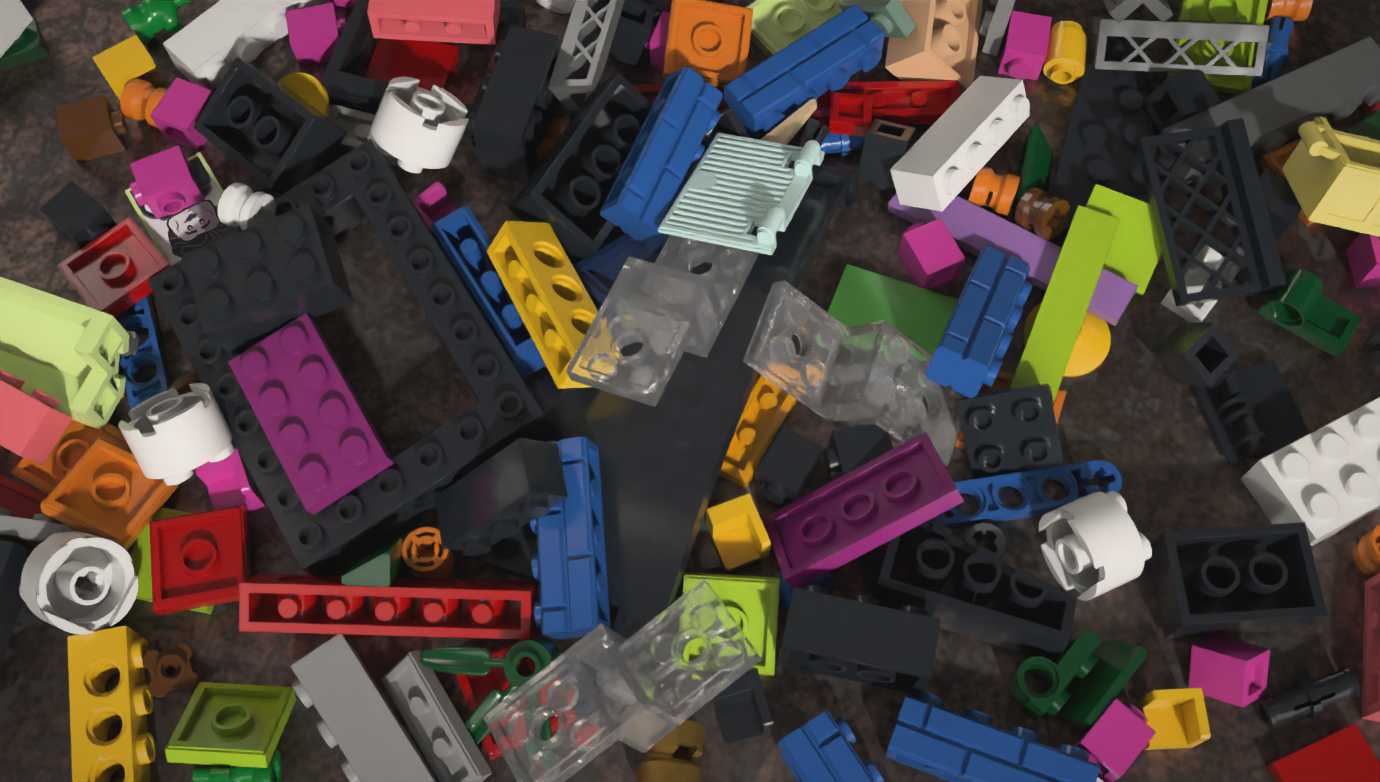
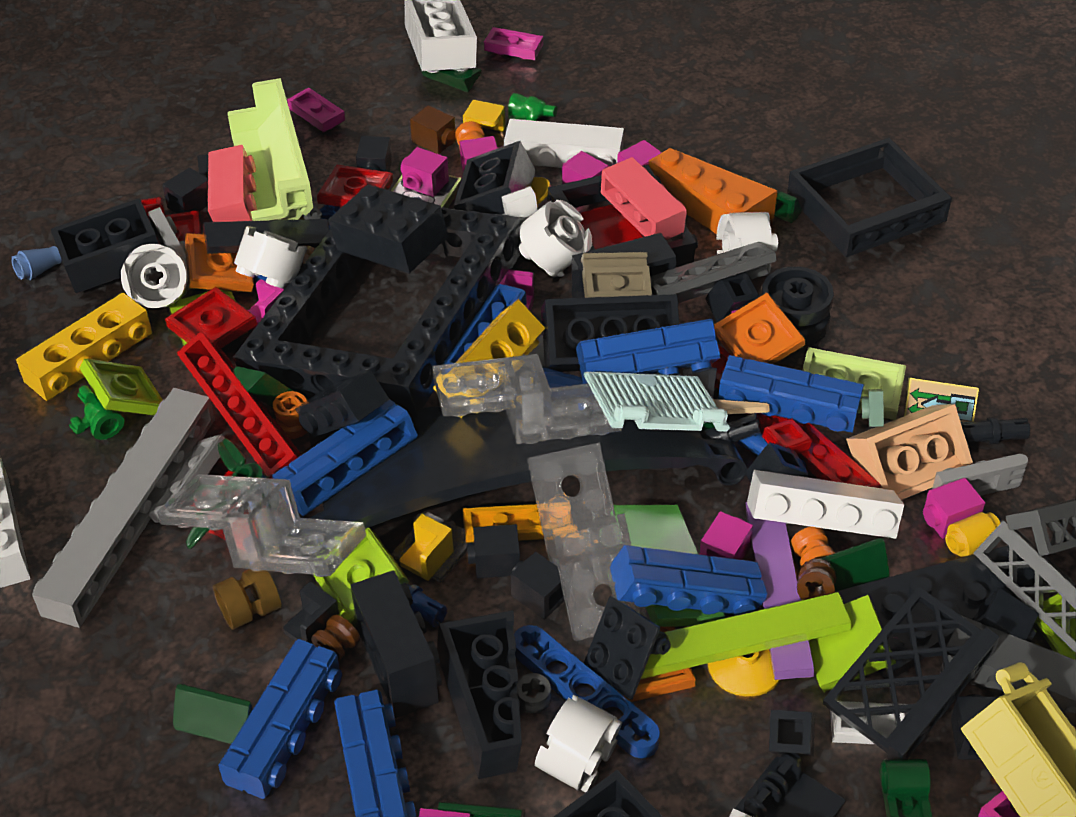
camera: 55 degrees right, 20 degrees down
reddish brown plate [142,643,198,698] -> none
white wheel [218,183,276,231] -> none
magenta plate [228,313,394,515] -> none
magenta plate [763,432,964,591] -> none
dark green plate [1008,627,1102,722] -> none
none -> black tile [203,219,329,254]
none -> reddish brown wheel [311,615,360,663]
none -> white slope [502,186,538,226]
none -> dark tan plate [581,252,652,298]

